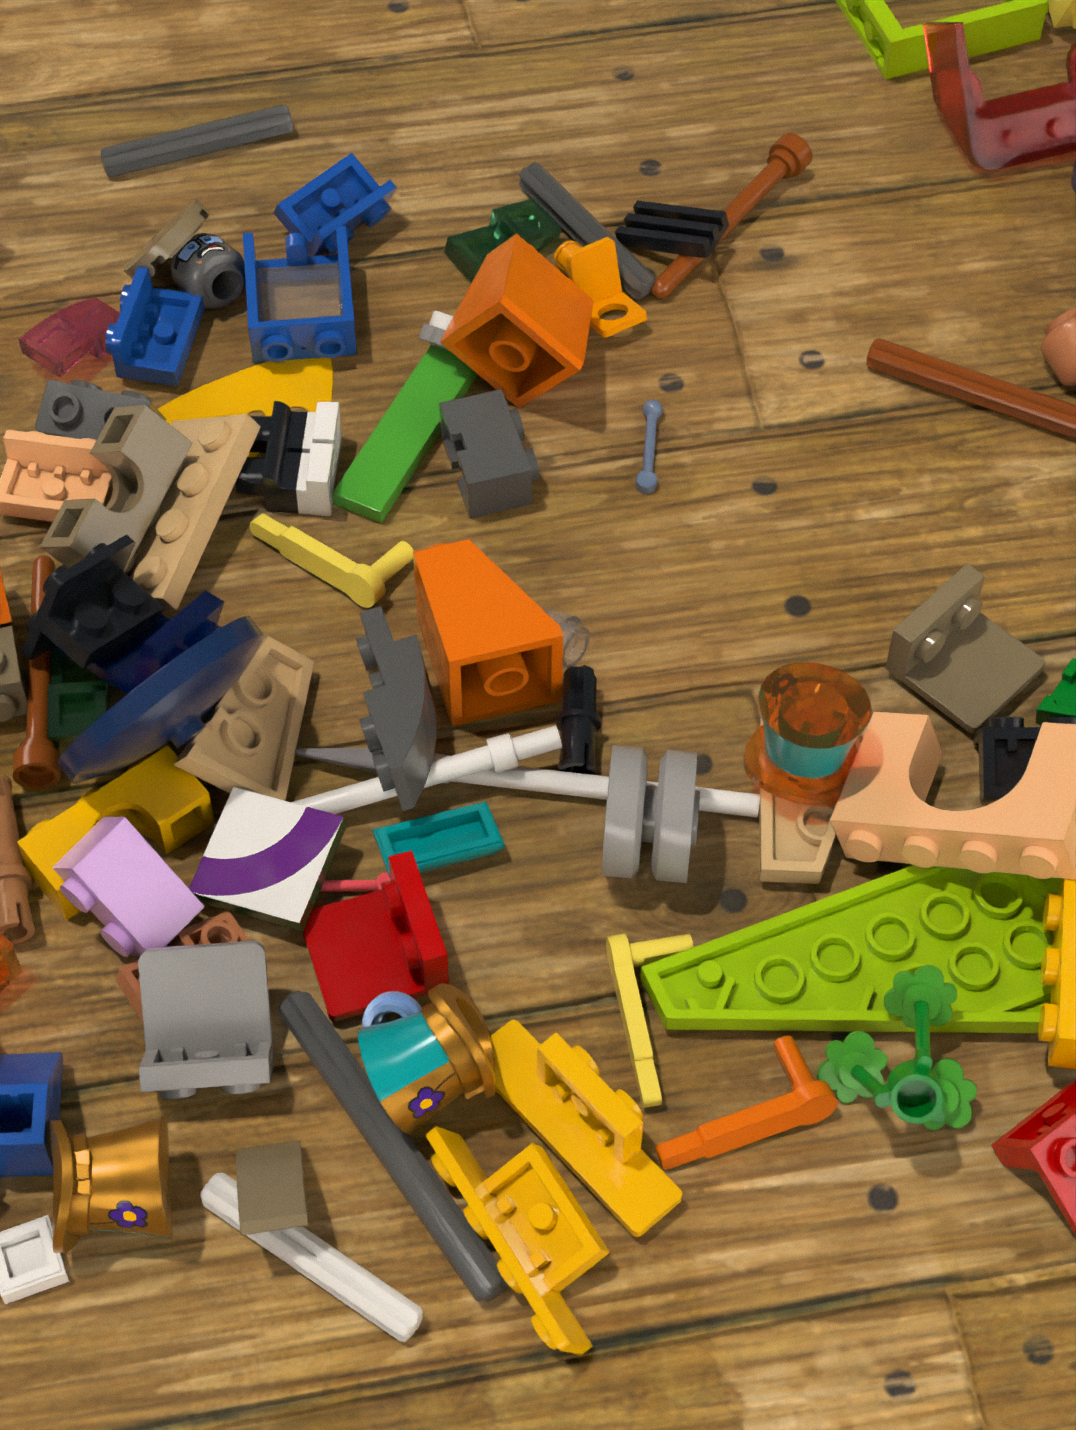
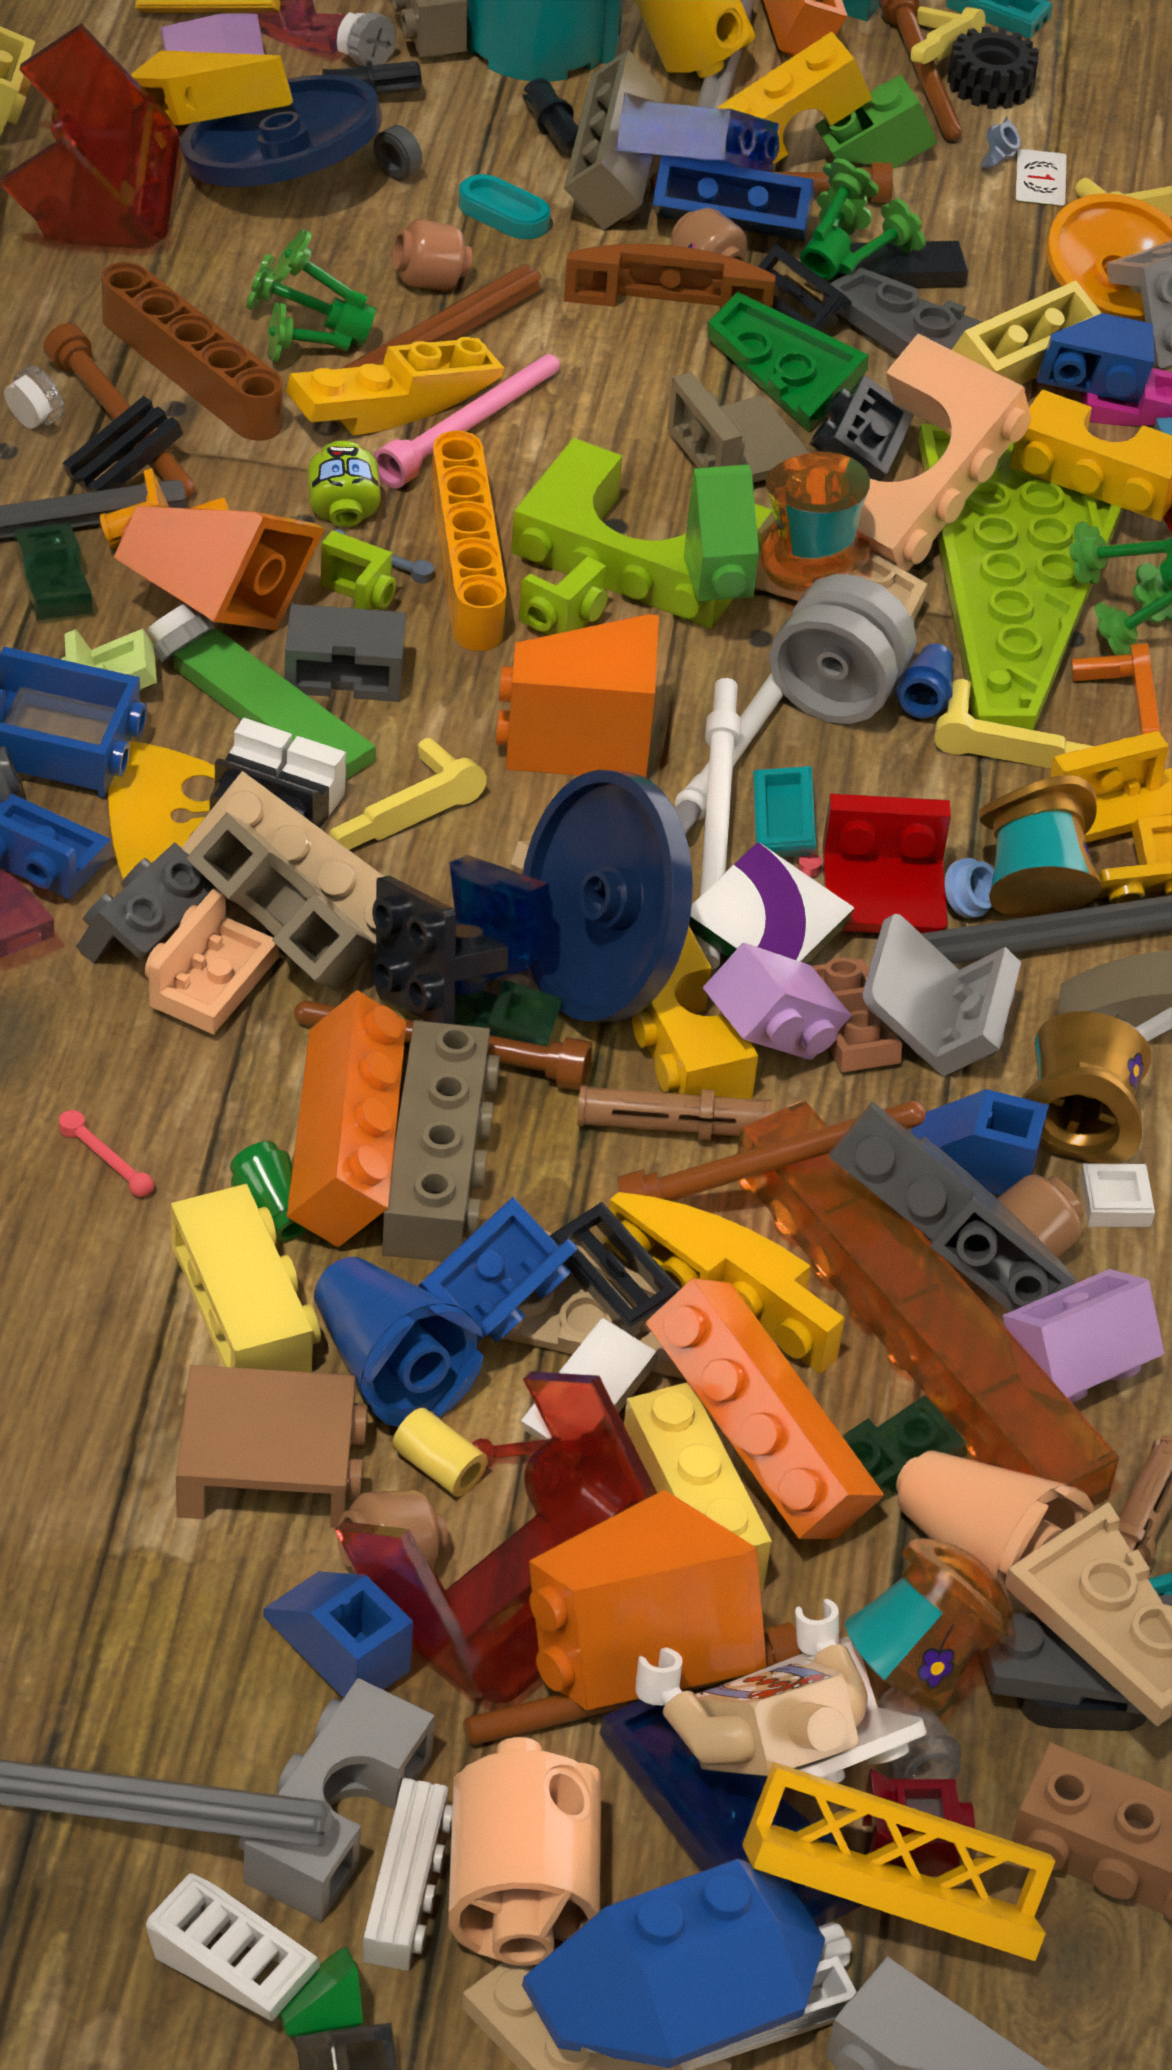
camera: 75 degrees left, 10 degrees down
dark grey slope [356,606,437,811] -> none
black axle [556,665,602,775] -> none
none -> white piece [4,365,65,429]
none -> yellowish green bracket [61,629,157,690]
none -> dark orange beam [101,262,283,441]
none -> plant [246,229,376,362]
none -> yellow slope [286,337,504,436]
none -> lime head [307,441,381,527]
none -> lime bracket [320,530,396,610]
none -> bright pink piece [373,354,560,489]
none -> light orange beam [431,430,506,651]
none -> lime arch [511,438,773,628]
none -> lime bracket [519,556,608,635]
none -> bright green slope [684,464,759,602]
none -> blue cone [896,643,953,718]

